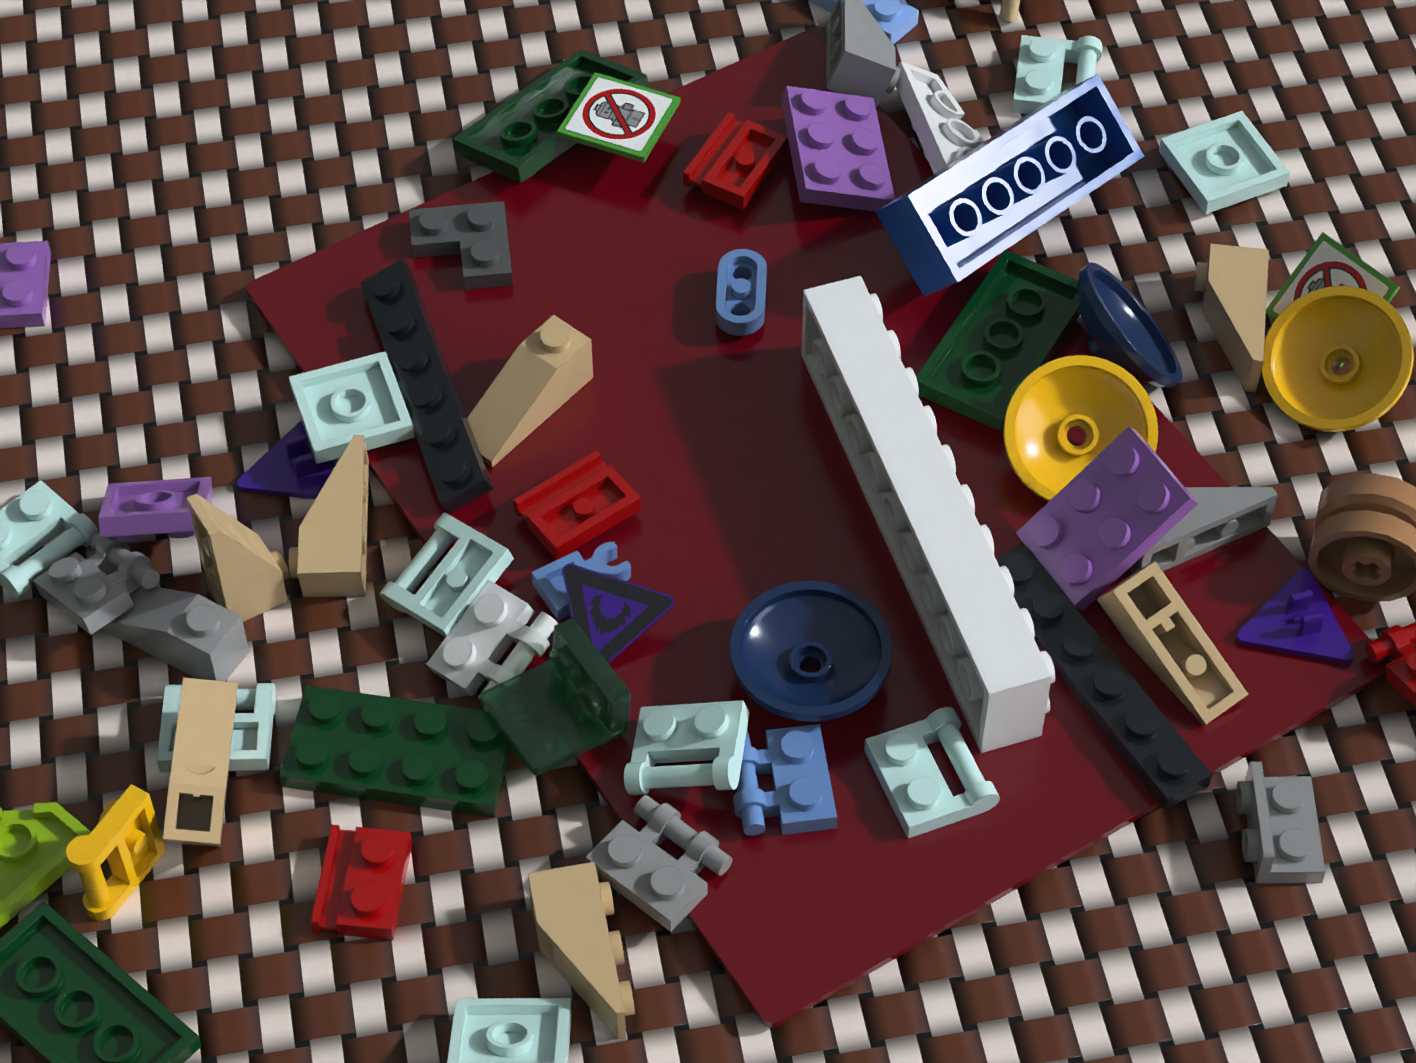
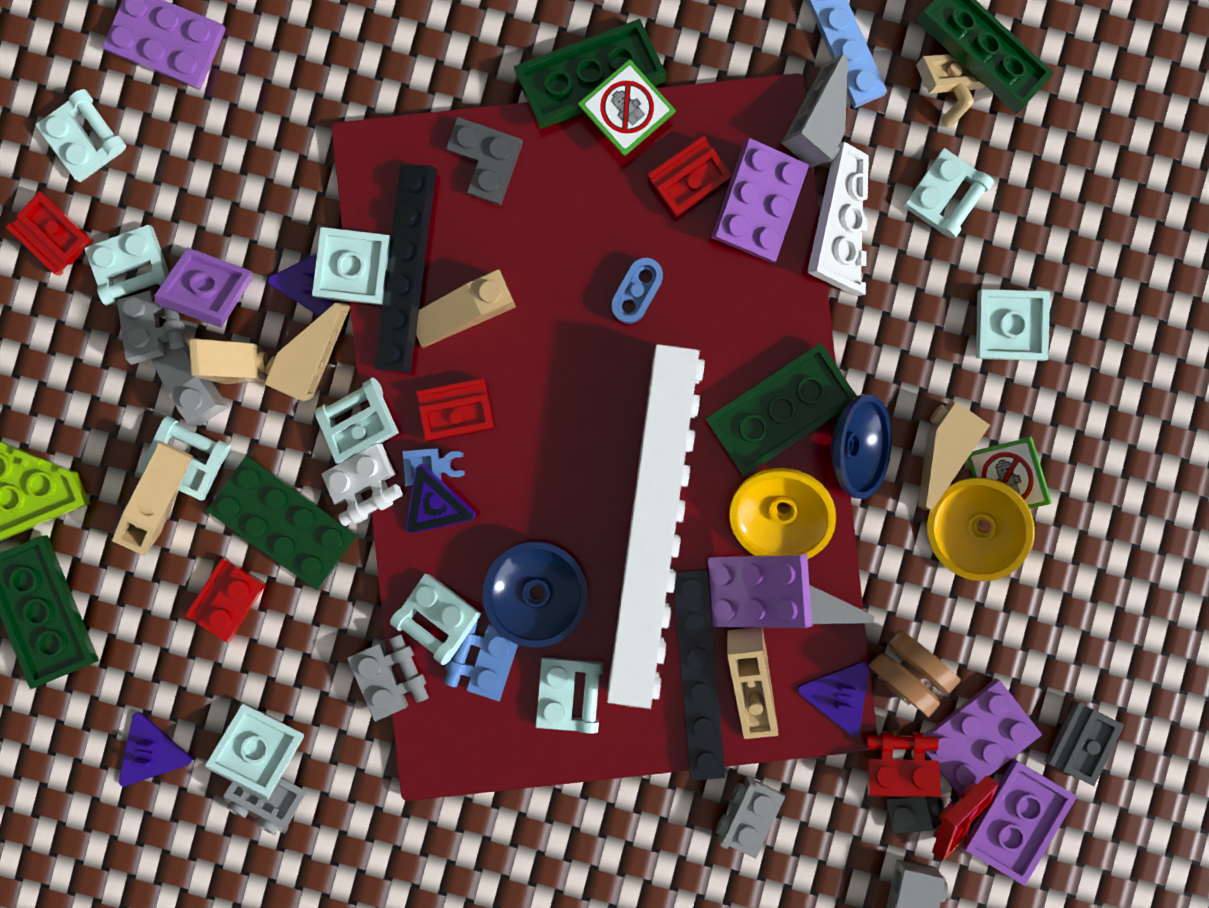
camera: 25 degrees right, 35 degrees up
yellow plate [66,784,166,921] -> none
clear green bracket [480,618,631,776] -> none
tan slope [528,862,635,1039] -> none
blue brick [876,74,1144,297] -> none

